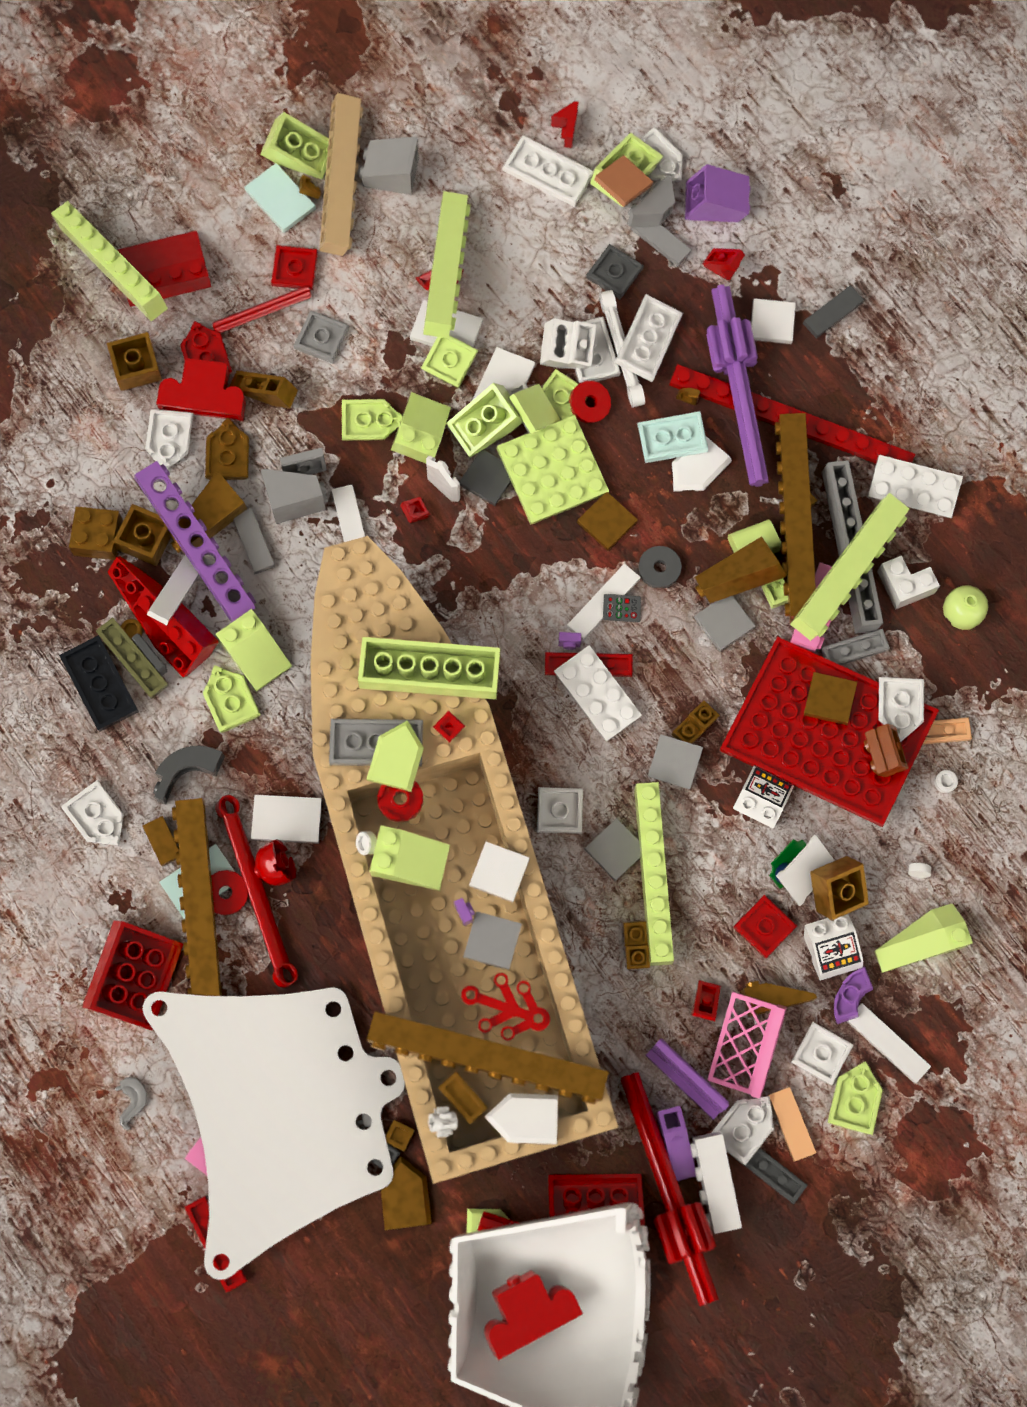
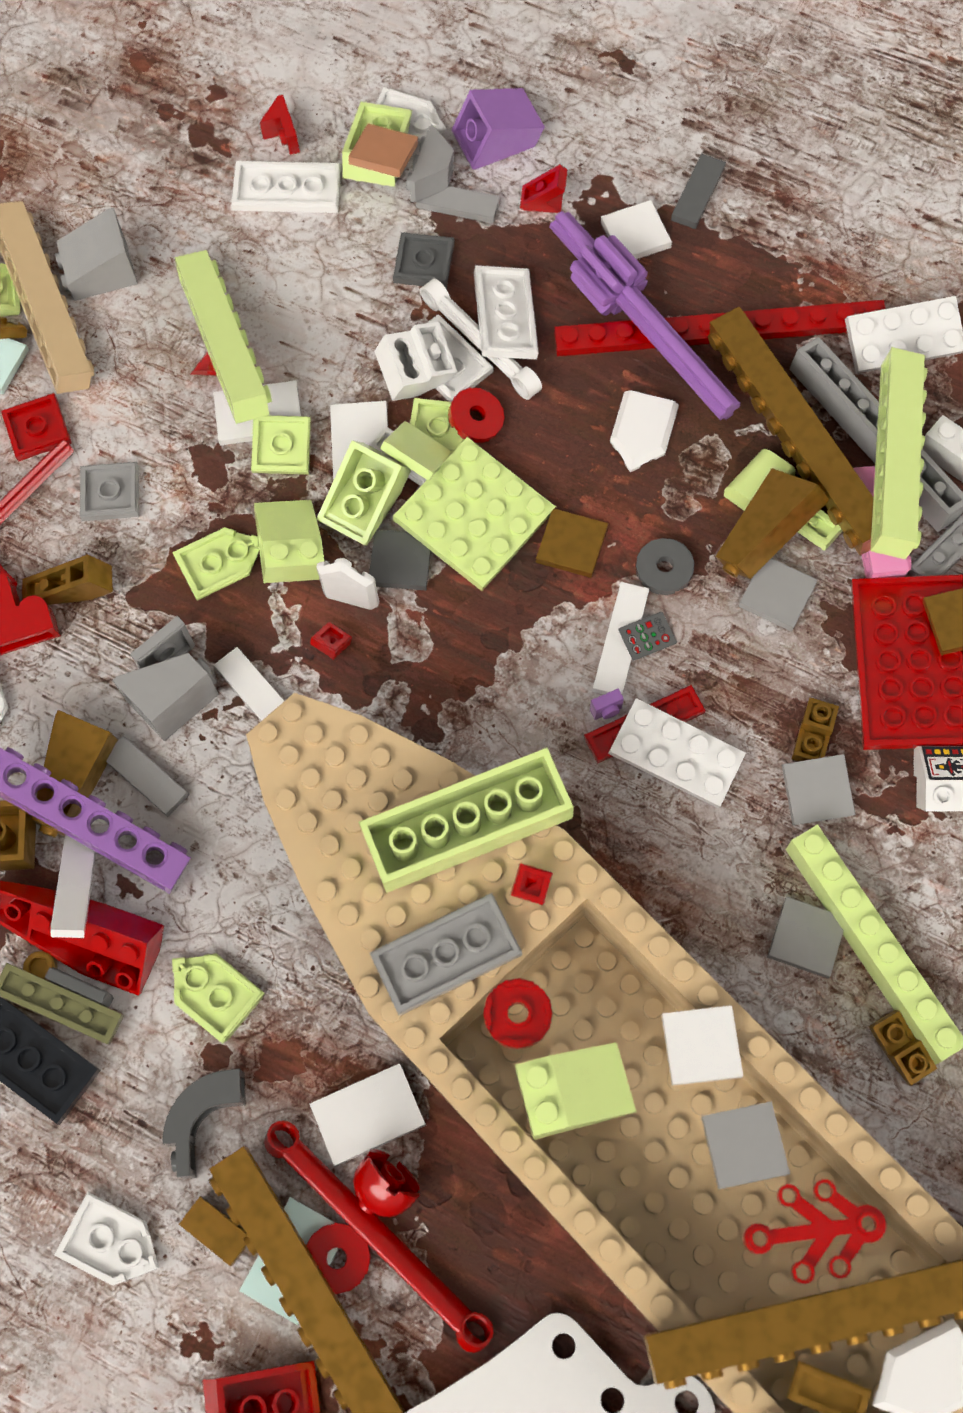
camera: 20 degrees left, 5 degrees down
pearl gold tile [205,417,249,480] -> none
yellowish green slope [216,609,292,692] -> none
white tile [356,831,377,855] -> none
yellowish green tile [366,720,424,792] -> none
medium lavender plate [454,898,475,927] -> none
white tile [537,787,583,834] -> none
light aqua tile [638,411,708,463] -> none
pearl gold tile [676,388,700,405] -> none

